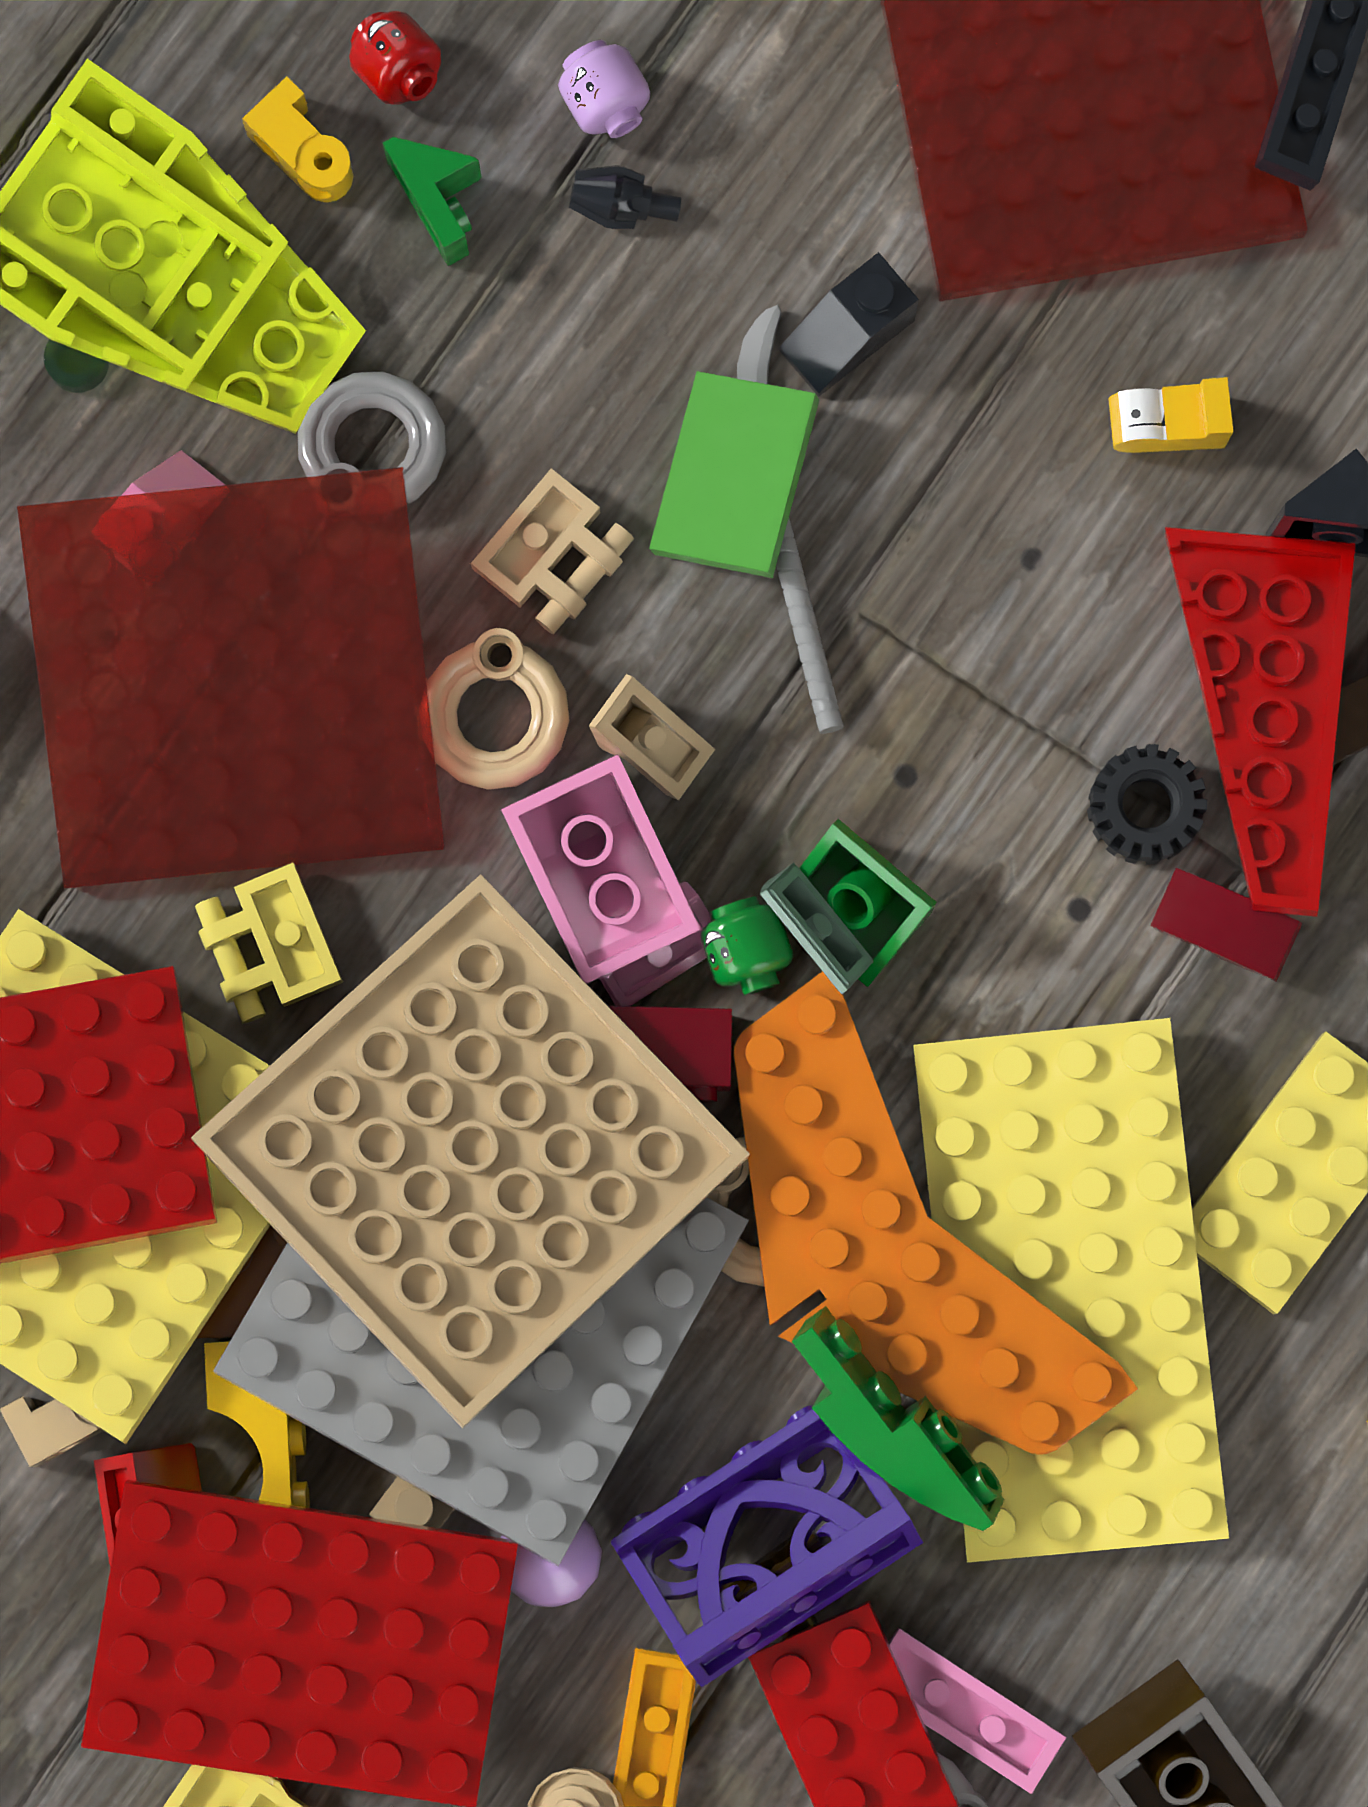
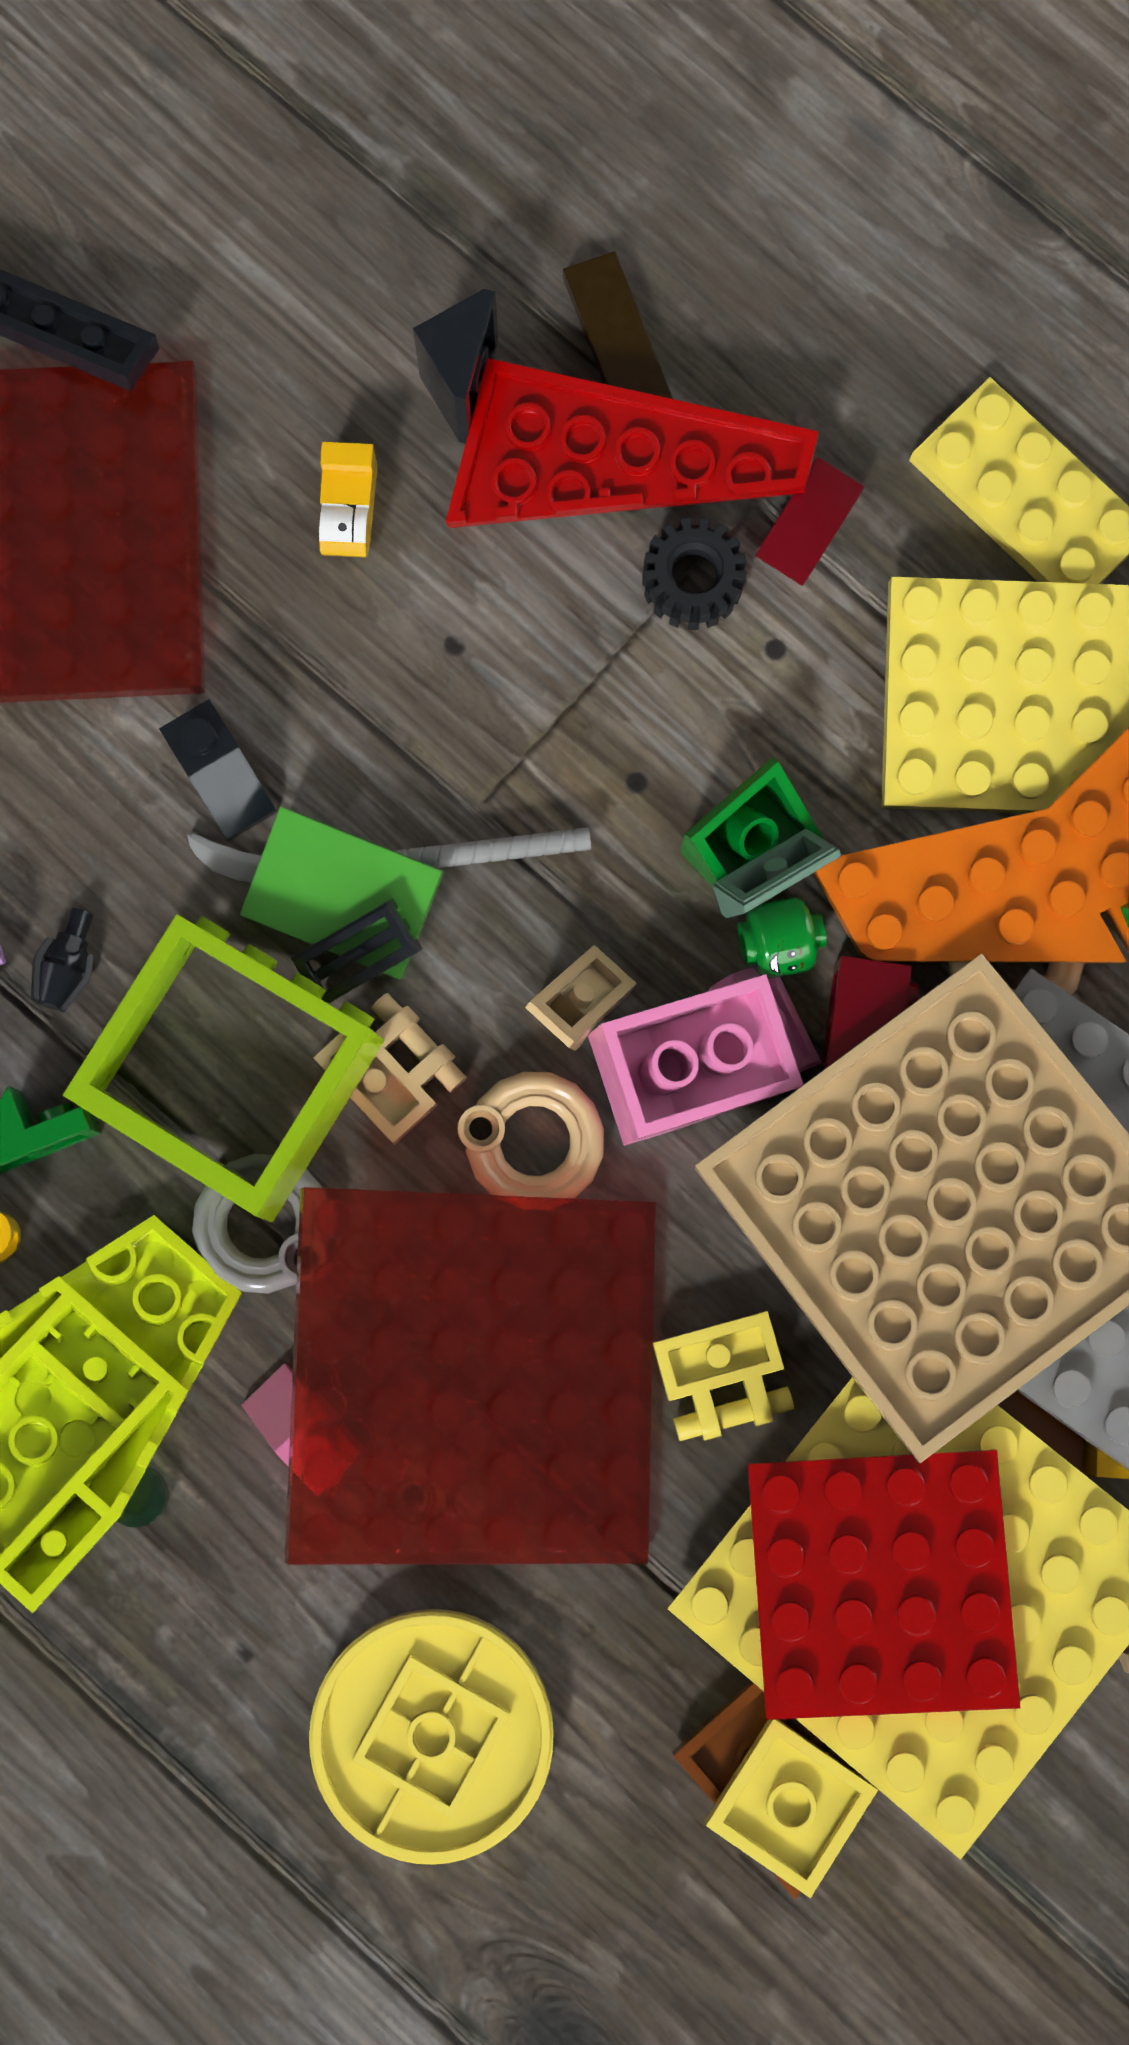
camera: 85 degrees left, 0 degrees up
none -> lime window [63,914,385,1223]
none -> black tile [291,898,423,1004]

